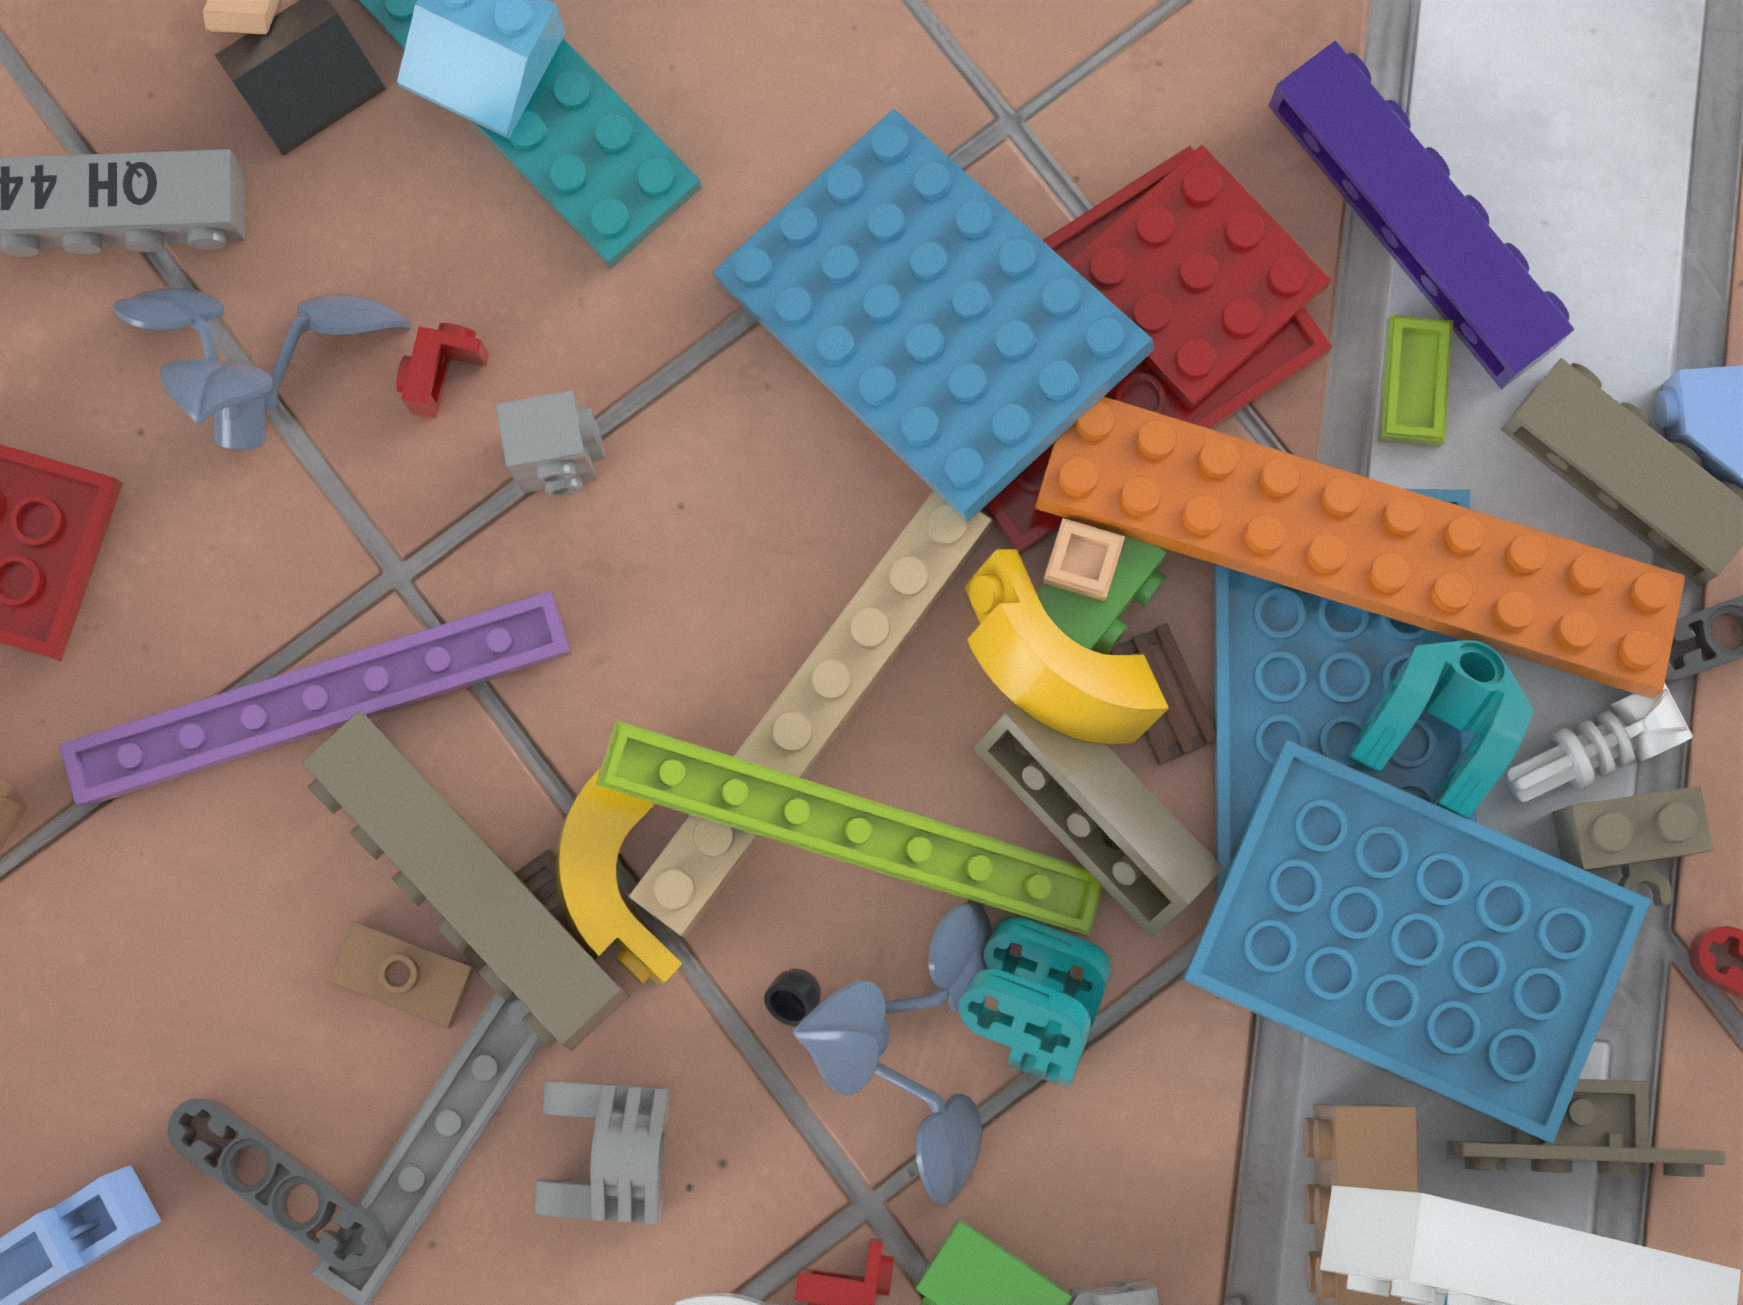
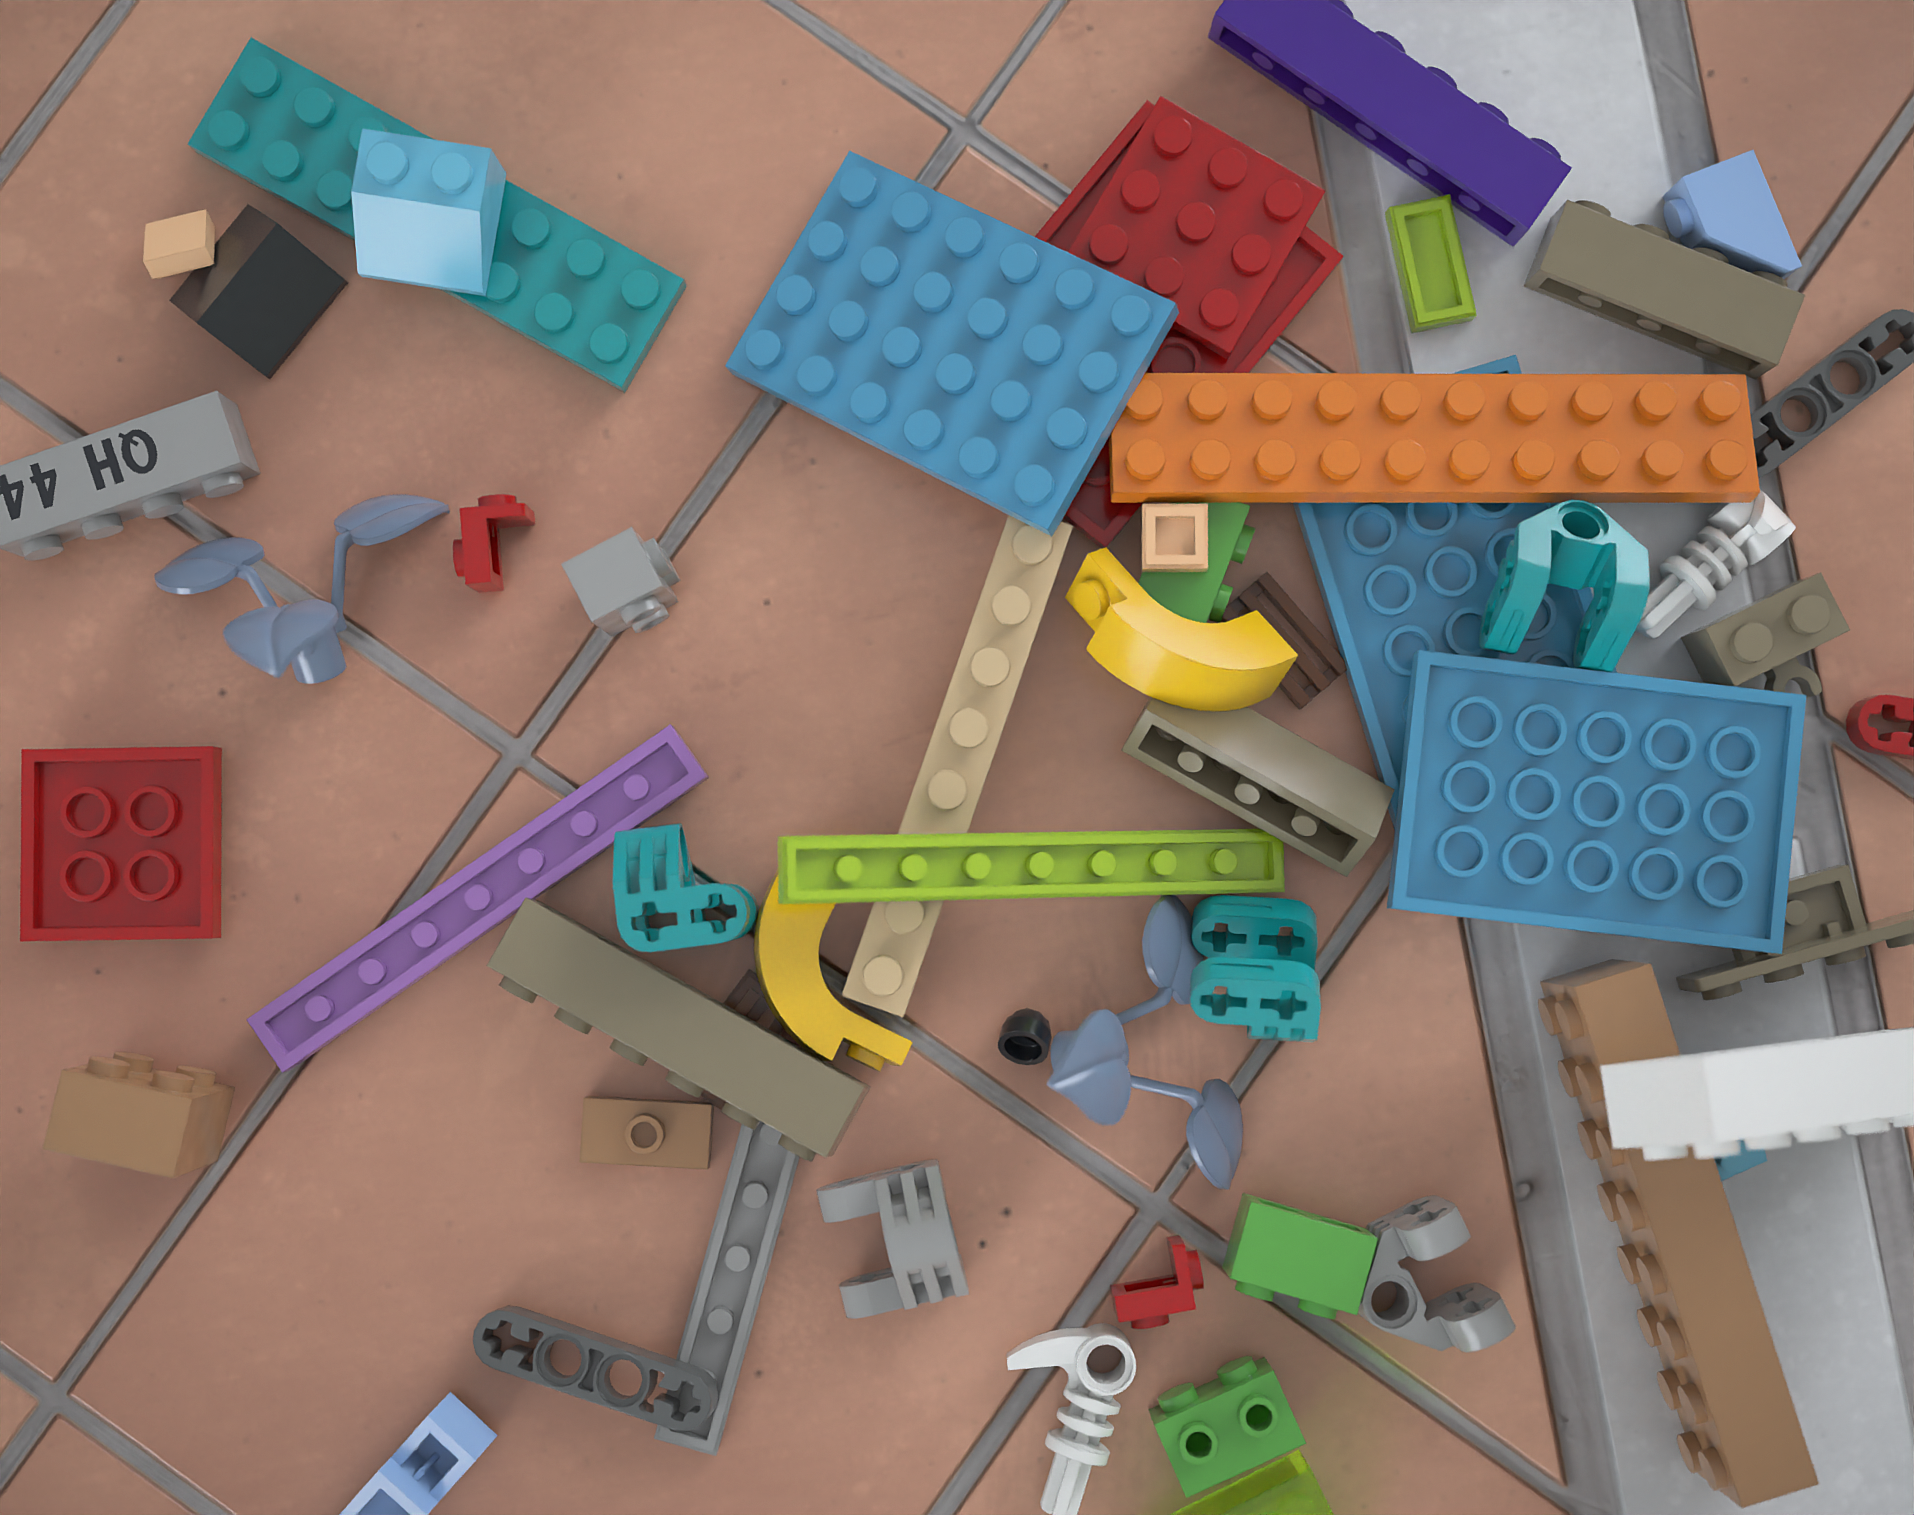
camera: 20 degrees left, 5 degrees up
none -> teal piece [612,823,759,952]

